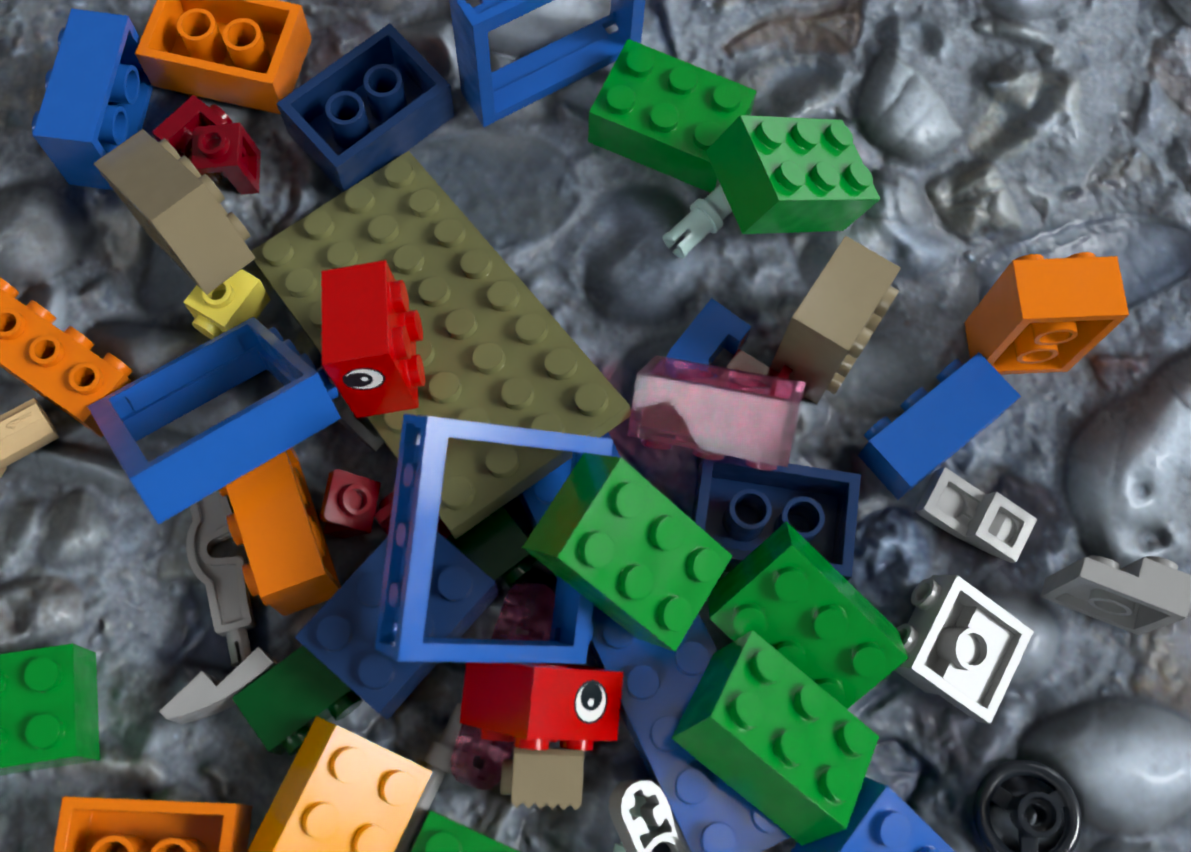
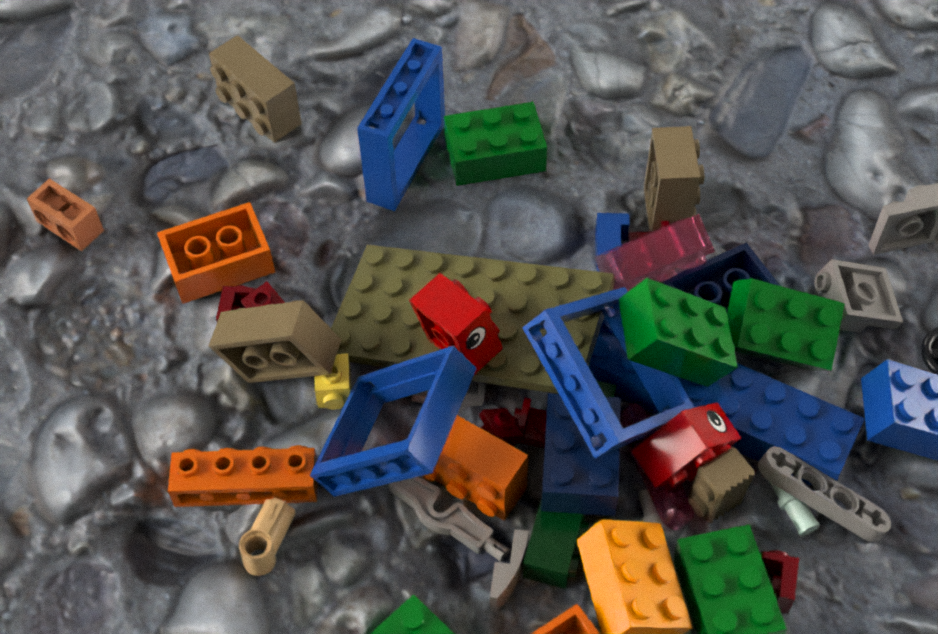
camera: 30 degrees left, 15 degrees down
blue brick [32,8,154,190] -> none
dark blue brick [277,23,455,193] -> none
light aqua pin [662,185,732,259] -> none
green brick [672,630,879,845] -> none
green brick [706,115,881,234] -> none
blue brick [858,352,1021,500] -> none
light grey slope [914,467,1037,563] -> none
orange brick [964,252,1129,375] -> none

